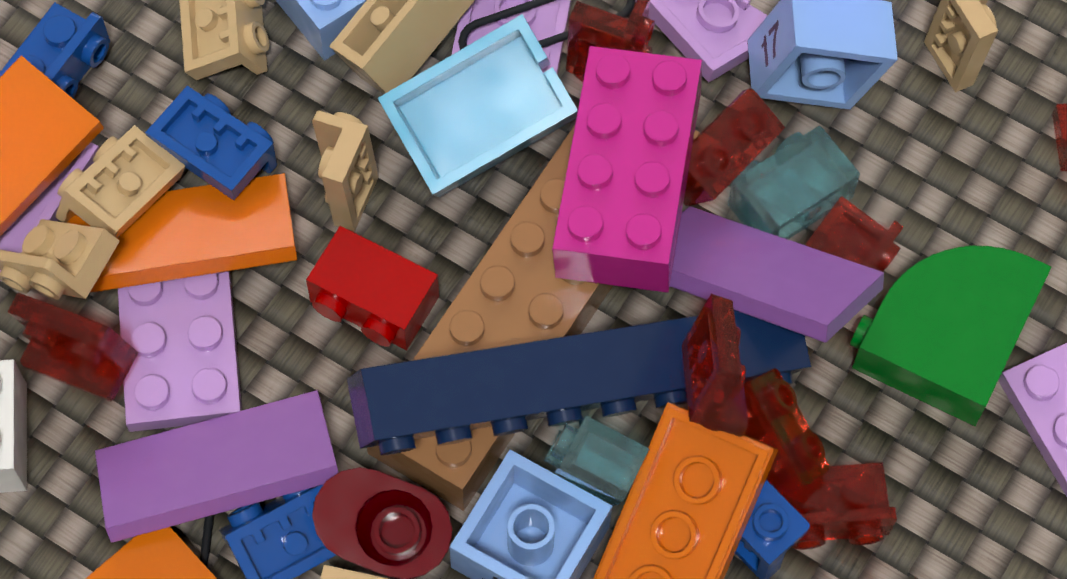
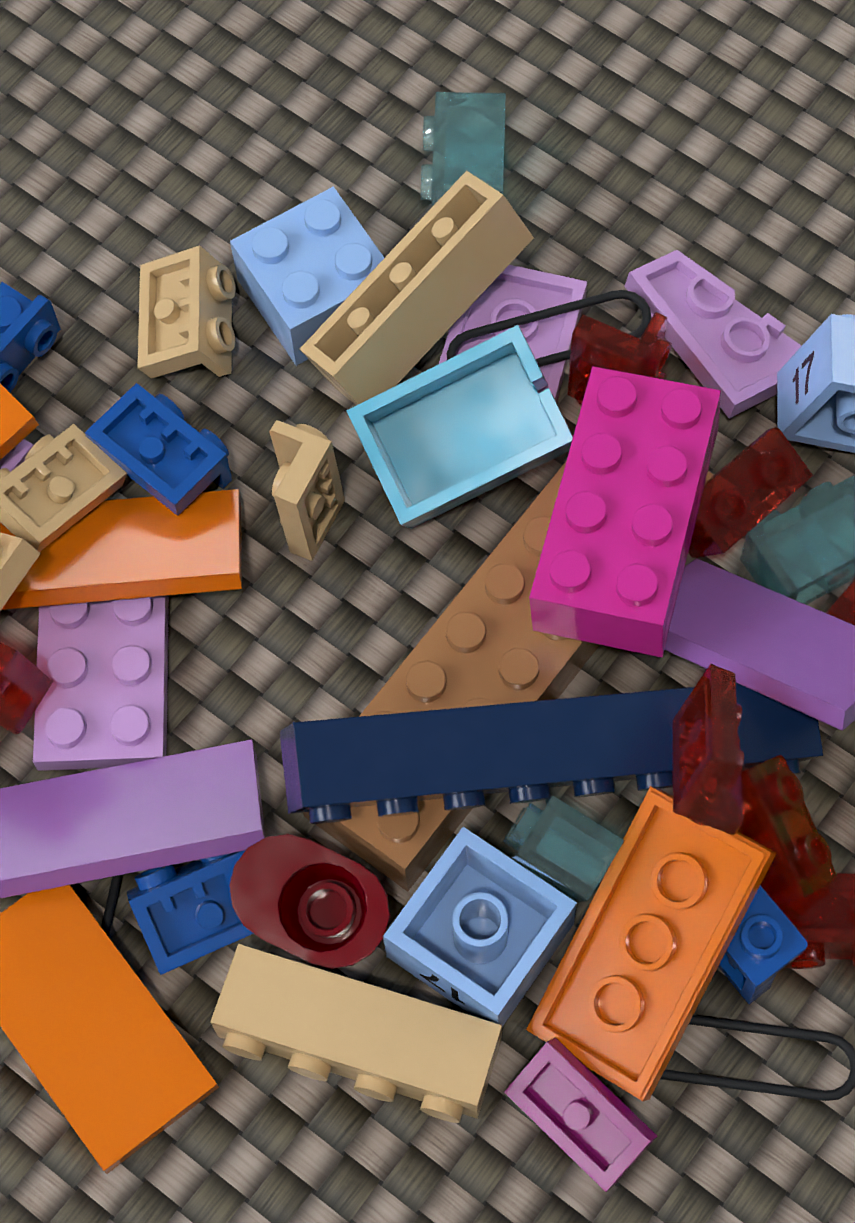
camera: 10 degrees right, 0 degrees up
red brick [306,226,439,351] -> none

